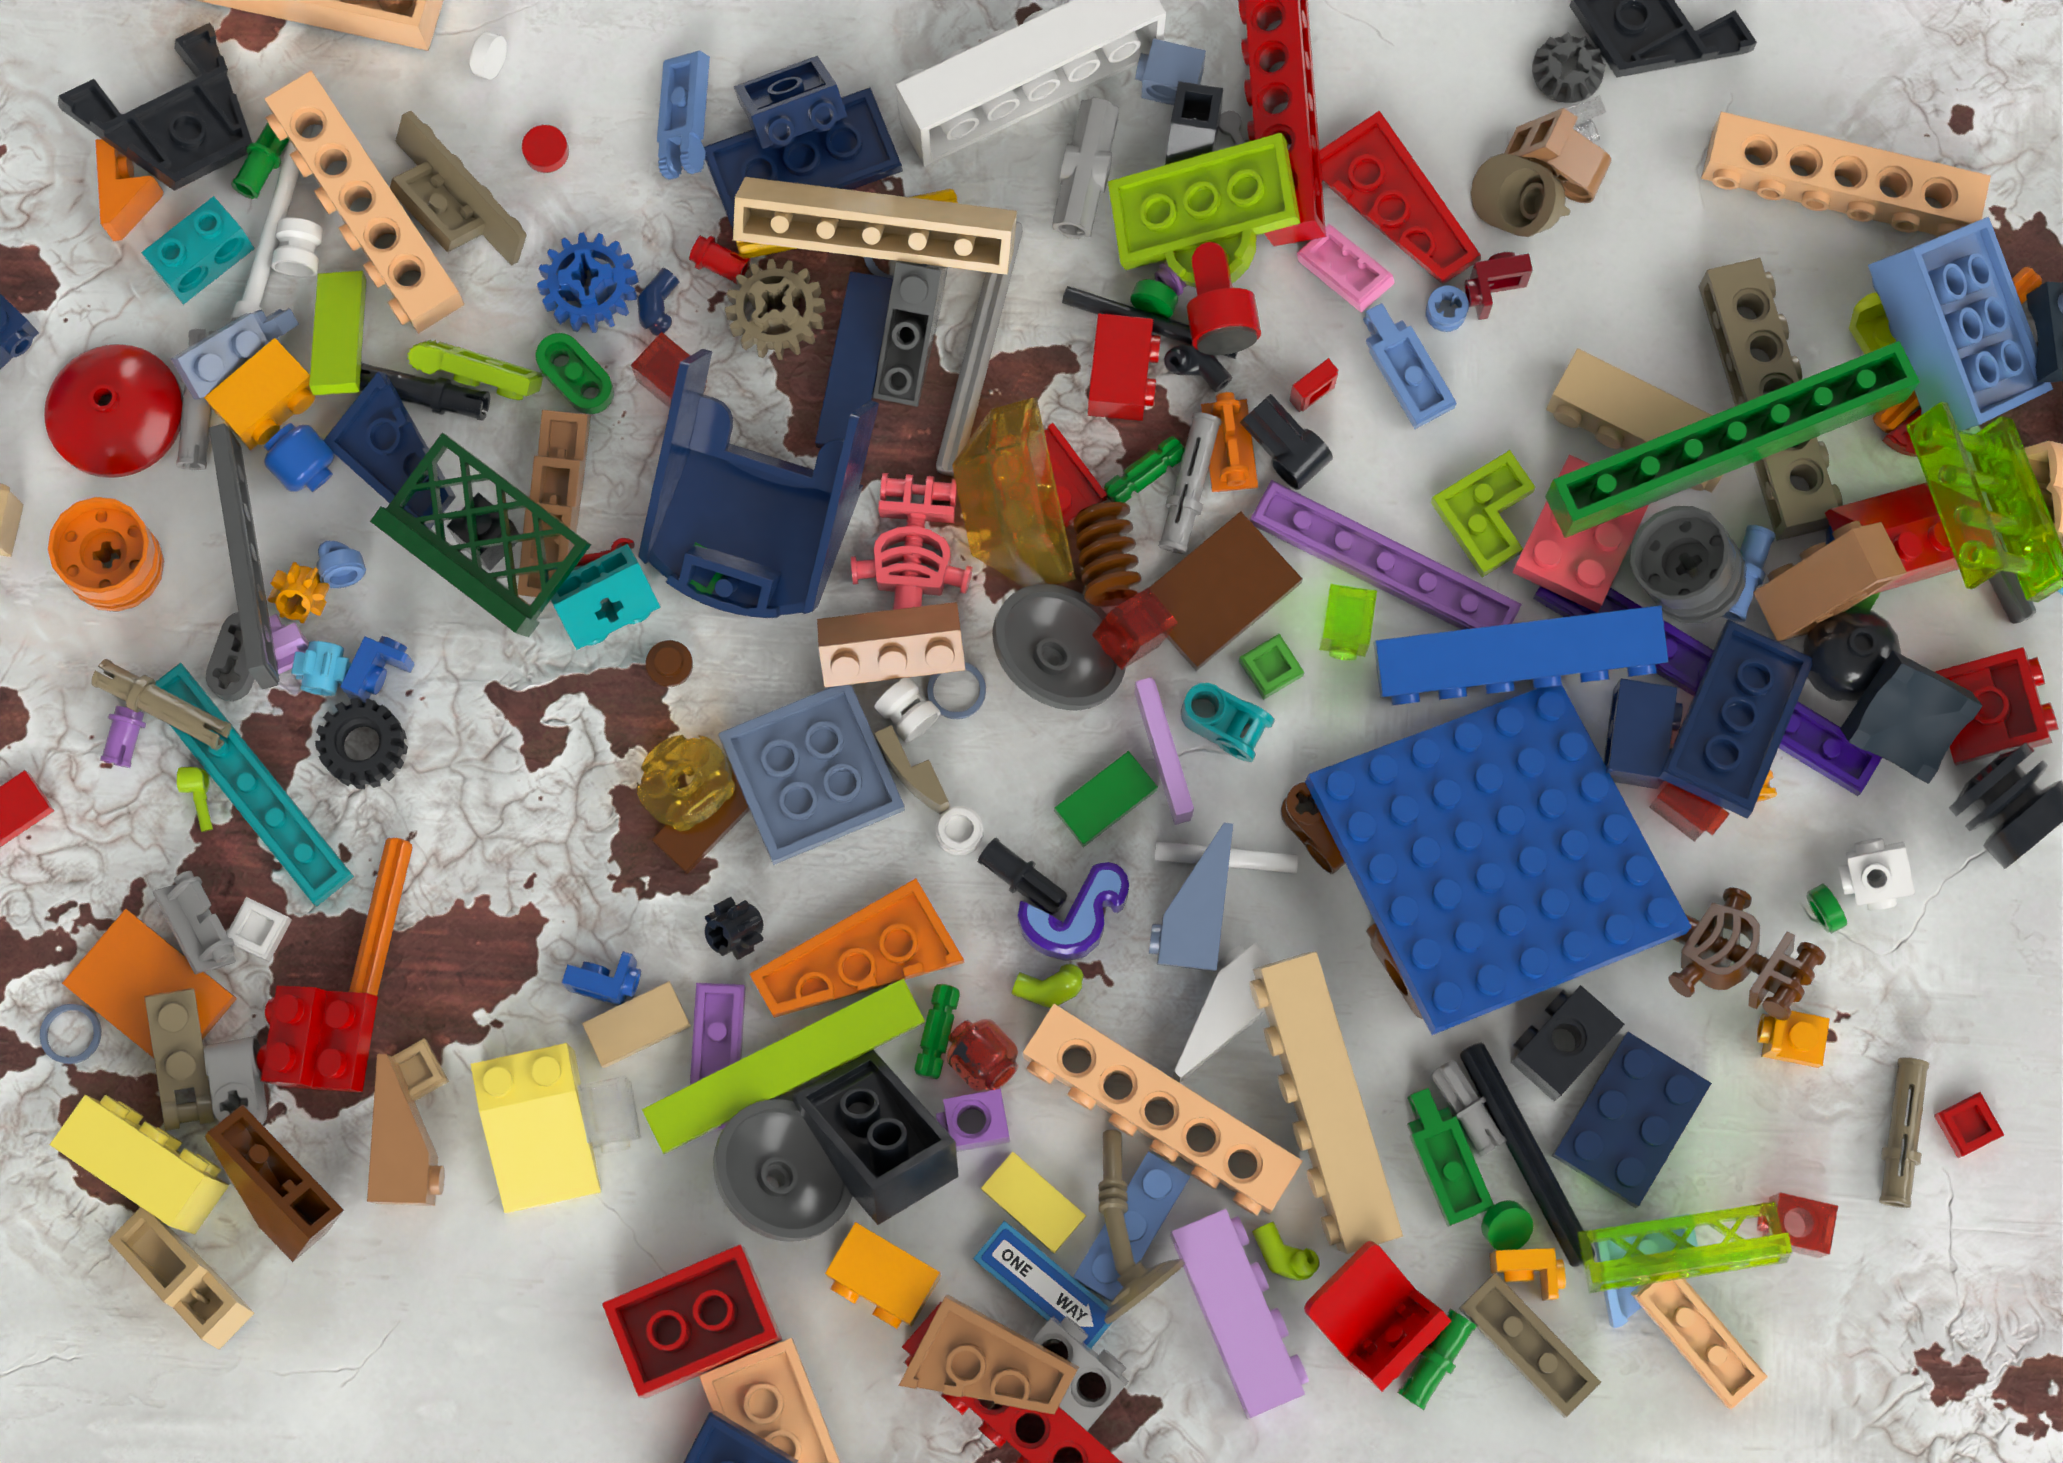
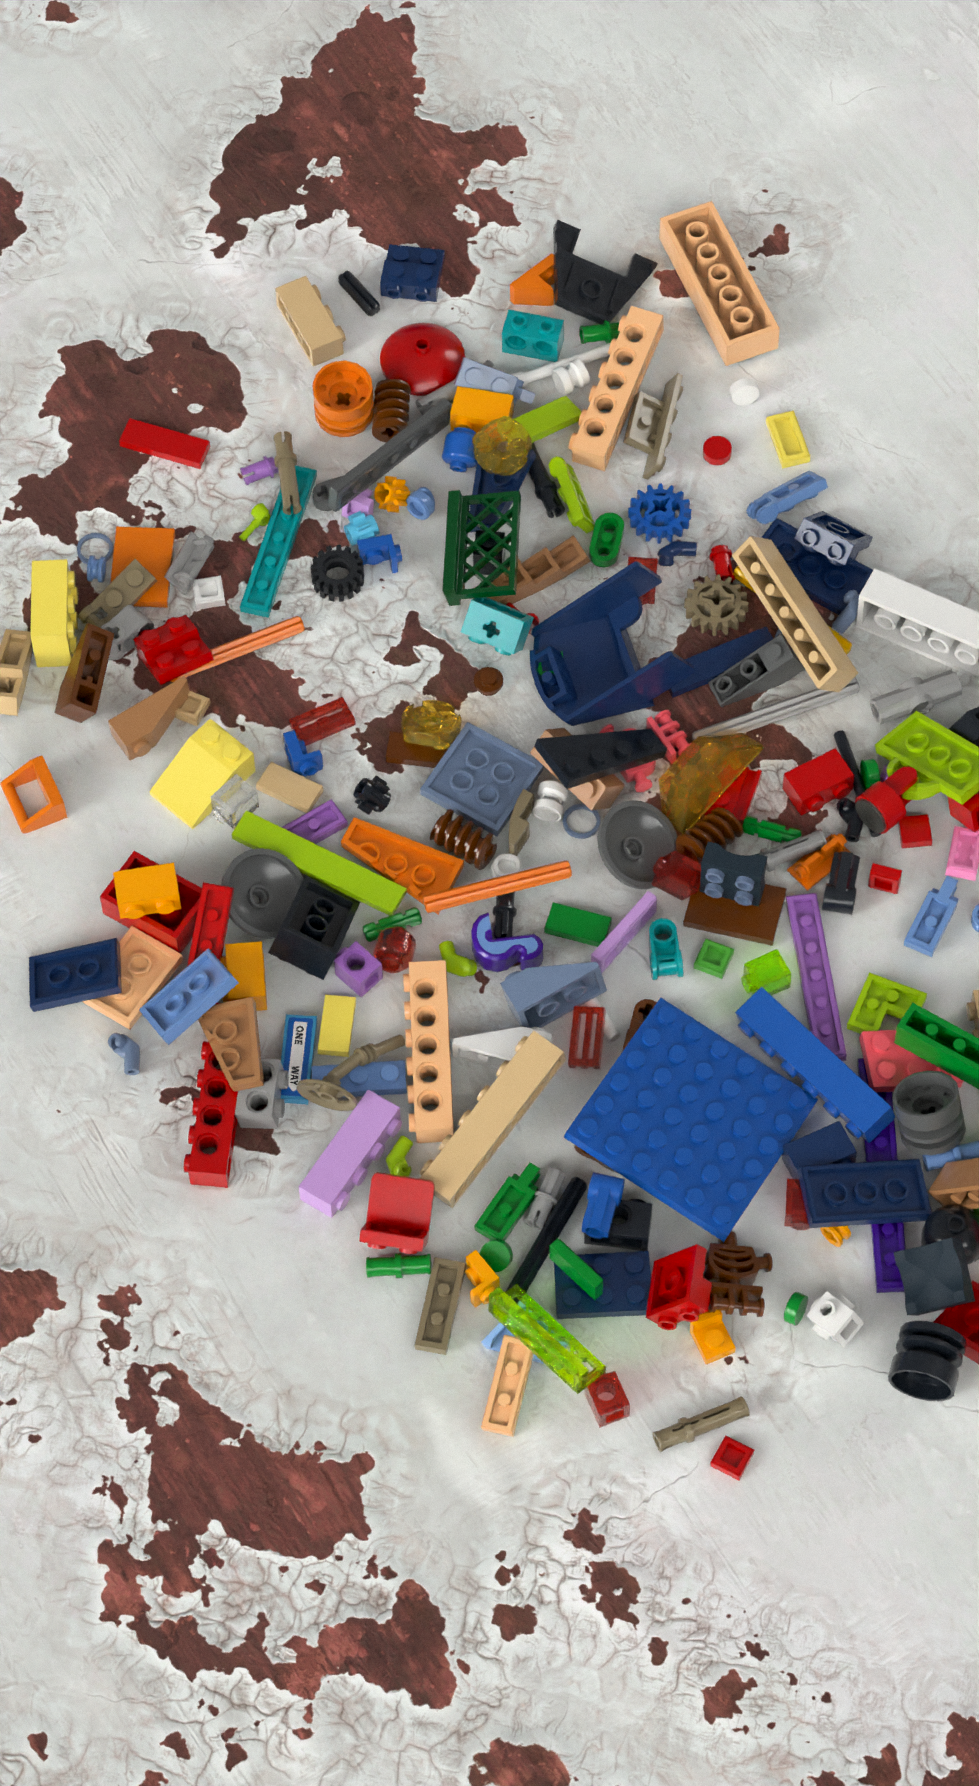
camera: 55 degrees right, 15 degrees down
none -> orange tile [0,755,67,834]
none -> medium blue bush [87,555,106,583]
none -> light orange brick [113,862,181,919]
none -> medium blue tile [139,948,239,1045]
none -> red tile [187,882,235,966]
none -> clear red tile [289,697,356,746]
none -> reddish brown piece [372,379,411,443]
none -> orange axle [423,860,572,913]
none -> reddish brown piece [429,808,497,870]
none -> clear yellow plate [472,416,532,476]
none -> black wing [534,729,667,789]
none -> green tile [550,1238,603,1300]
none -> clear red tile [568,1006,606,1069]
none -> blue piece [582,1172,625,1239]
none -> red plate [645,1244,712,1330]
none -> black brick [700,841,768,907]
none -> light yellow tile [766,410,811,469]
none -> sand blue arm [832,590,860,634]
none -> red tile [898,814,932,849]

